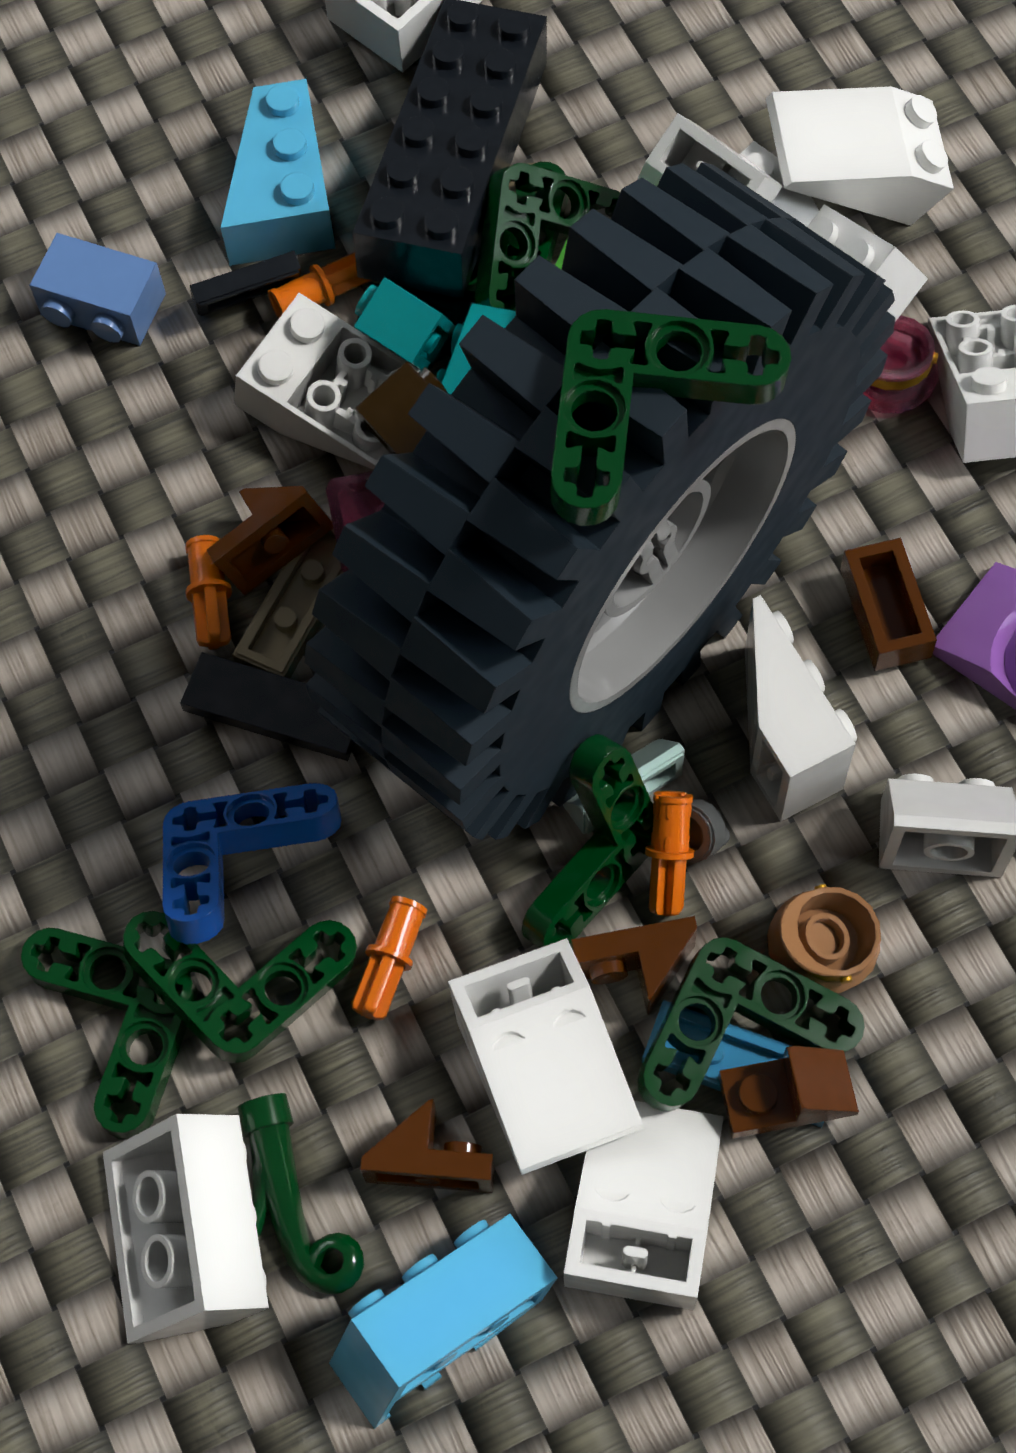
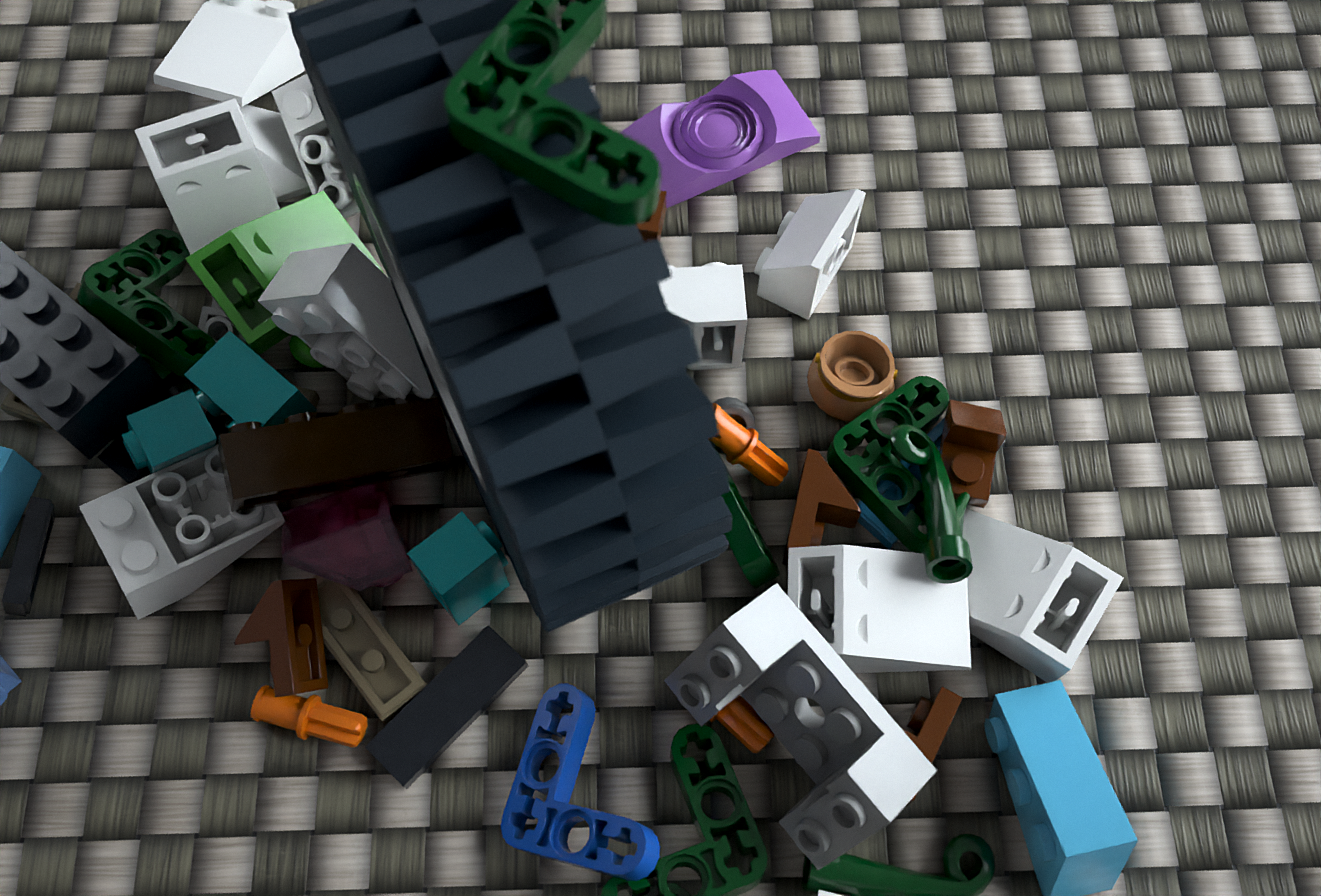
camera: 70 degrees left, 0 degrees up
orange axle [268,252,372,318] -> none
none -> light grey plate [664,583,937,870]
none -> dark green plant [889,424,973,584]

